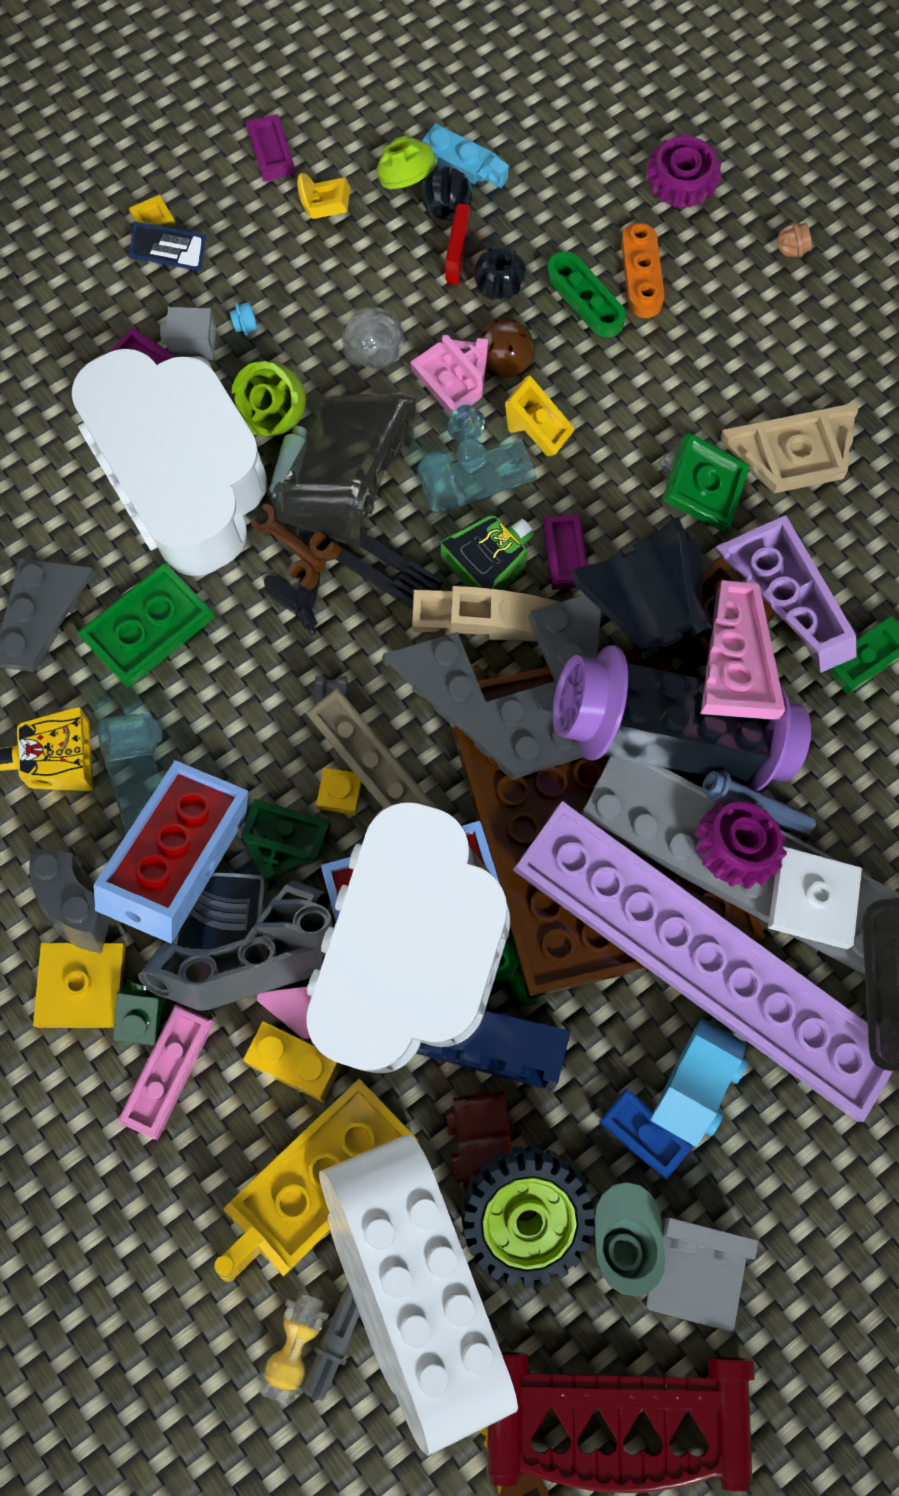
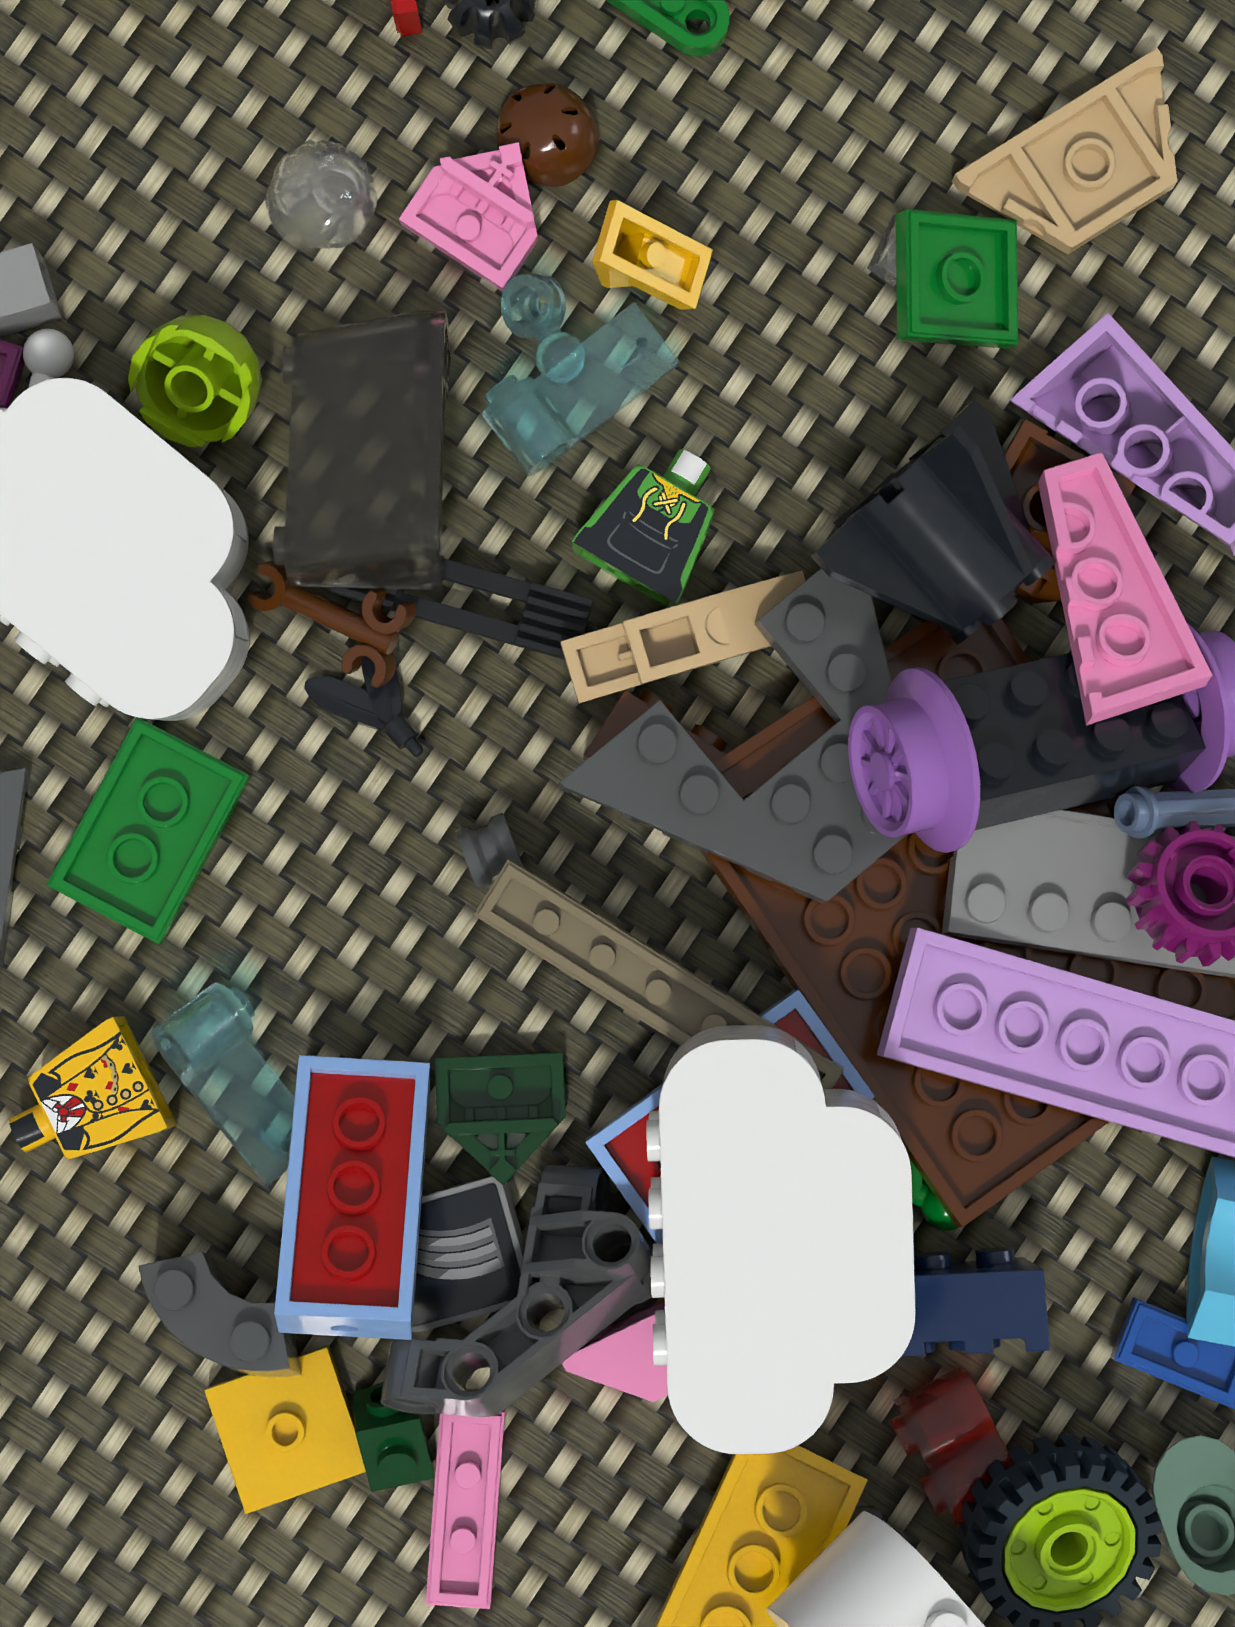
camera: 25 degrees left, 15 degrees up
medium azure plate [230,302,258,337] -> none
yellow brick [243,1021,343,1103] -> none
light aqua cylinder [269,426,309,499] -> none
yellow plate [316,768,362,815] -> none
magenta tile [542,514,588,590] -> none

